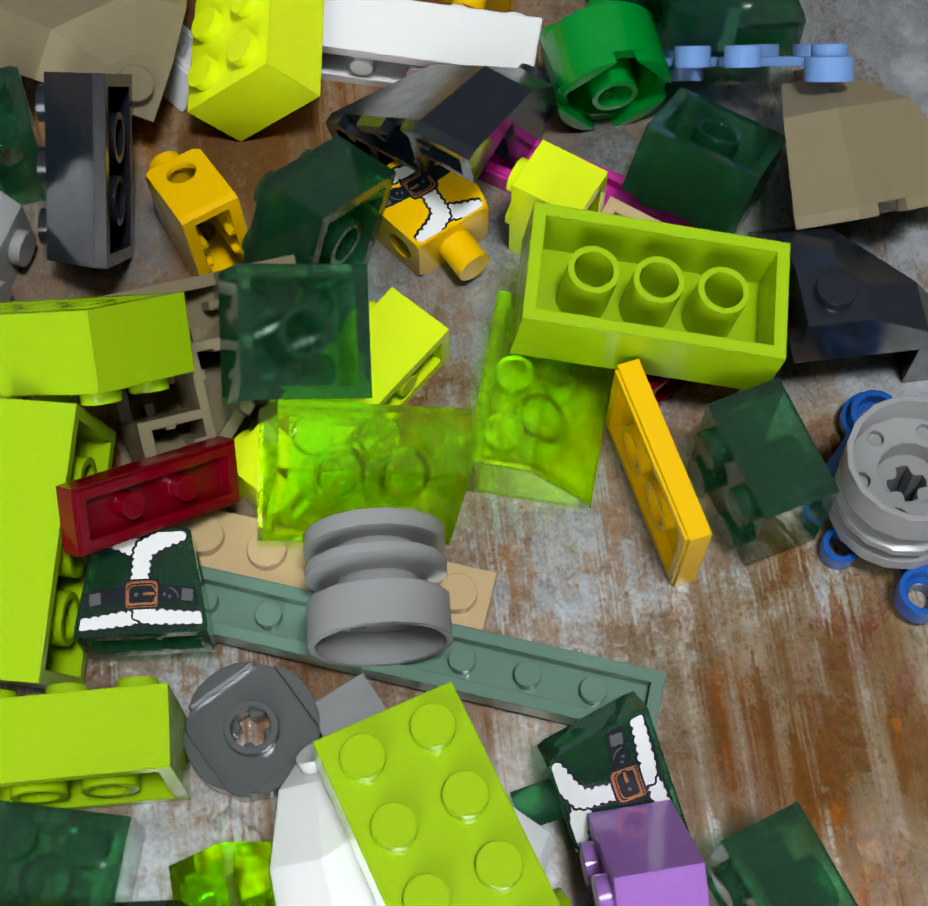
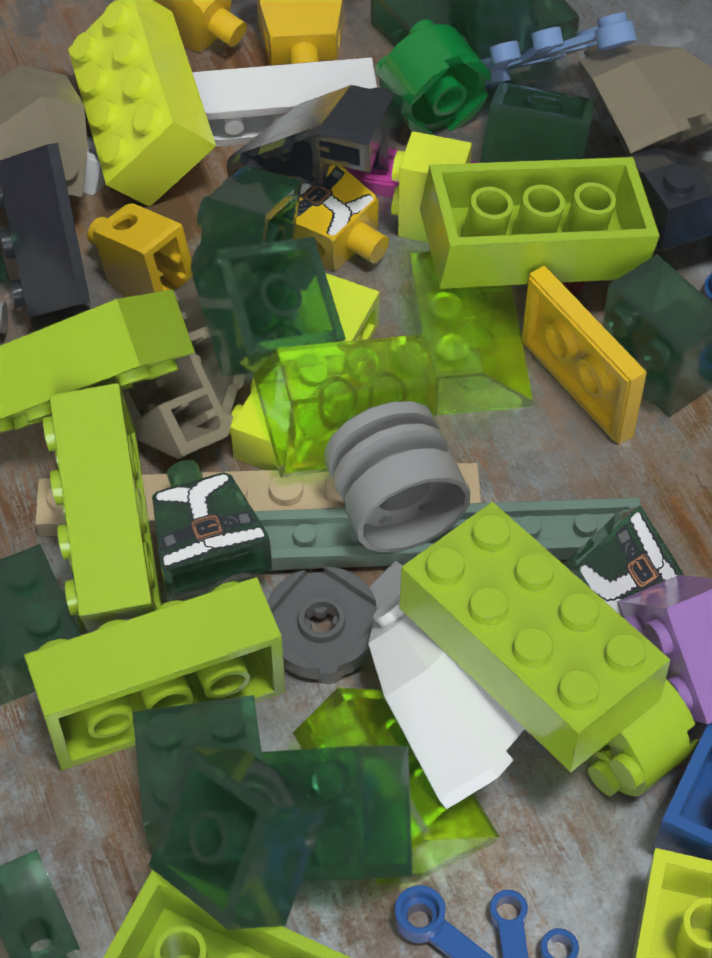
camera: 15 degrees left, 10 degrees down
dark red tile [56,436,240,558] -> none

